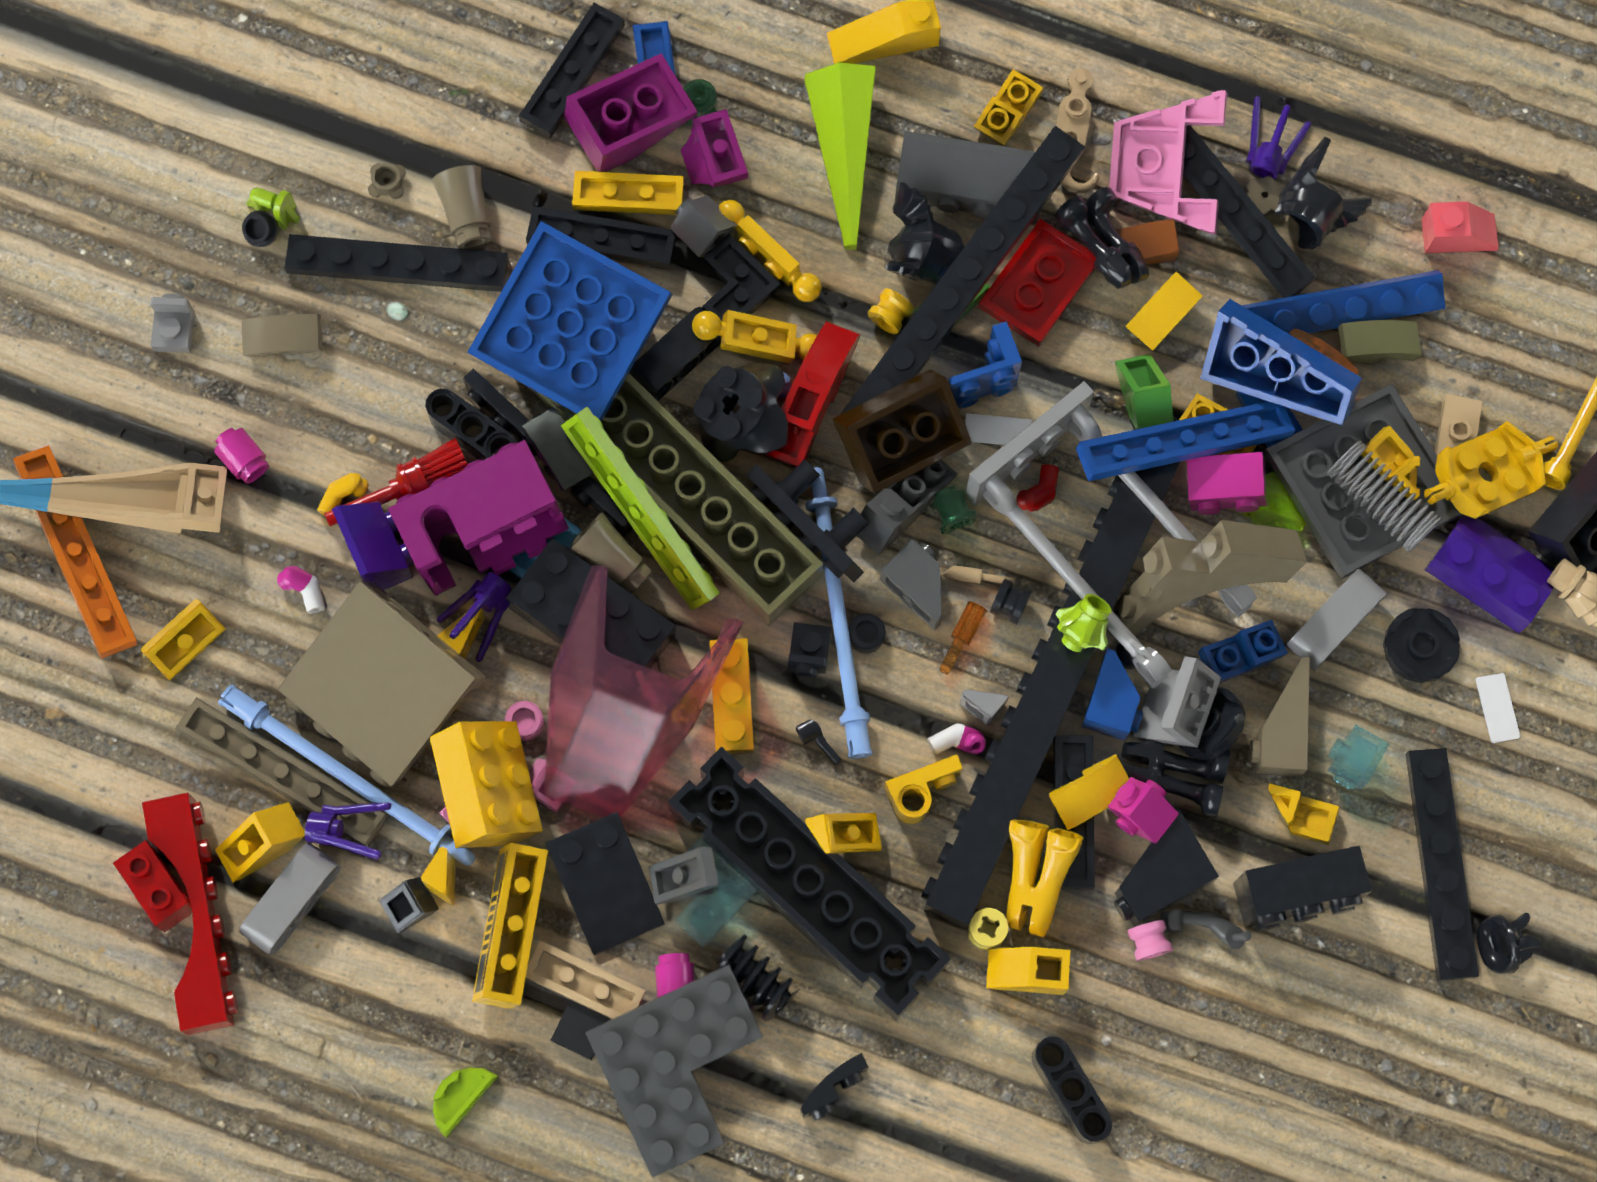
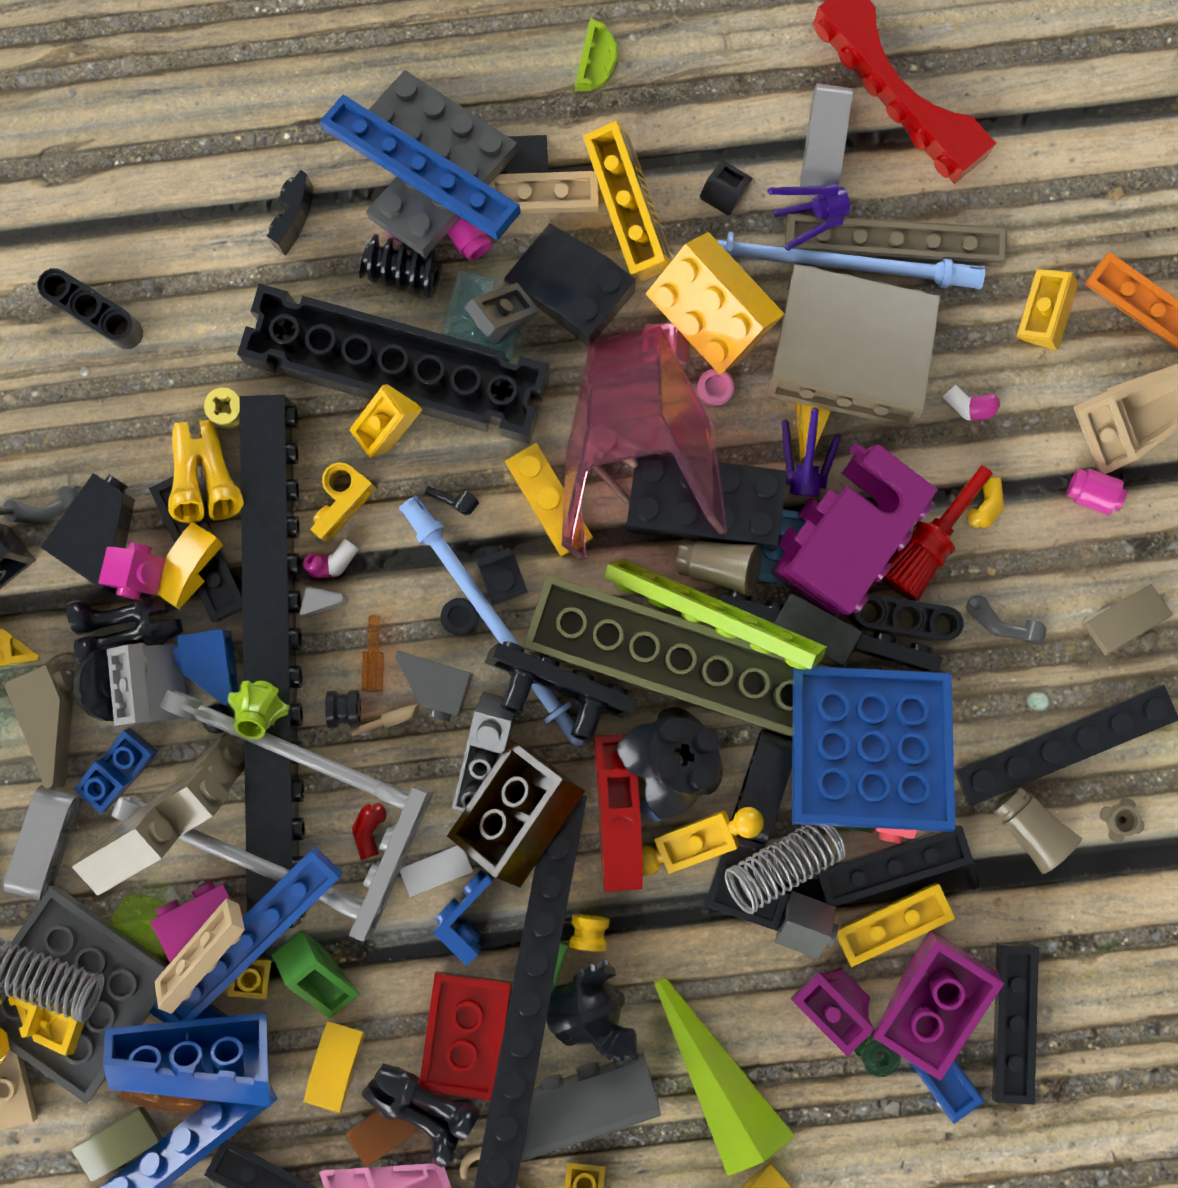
camera: 155 degrees right, 10 degrees up
red brick [113,840,192,933] -> none
yellow slope [215,802,305,882] -> none
dark purple slope [332,502,414,591] -> none
yellow slope [421,846,456,906] -> none
yellow plate [719,200,822,302] -> none
clear green brick [931,486,978,534] -> none
yellow slope [986,947,1071,995] -> none
bright pink wheel [1127,920,1173,961] -> none
none -> tan plate [154,898,245,1014]
none -> blue plate [320,94,521,241]
none -> light grey piece [725,825,846,914]
none -> dark grey piece [966,595,1046,644]

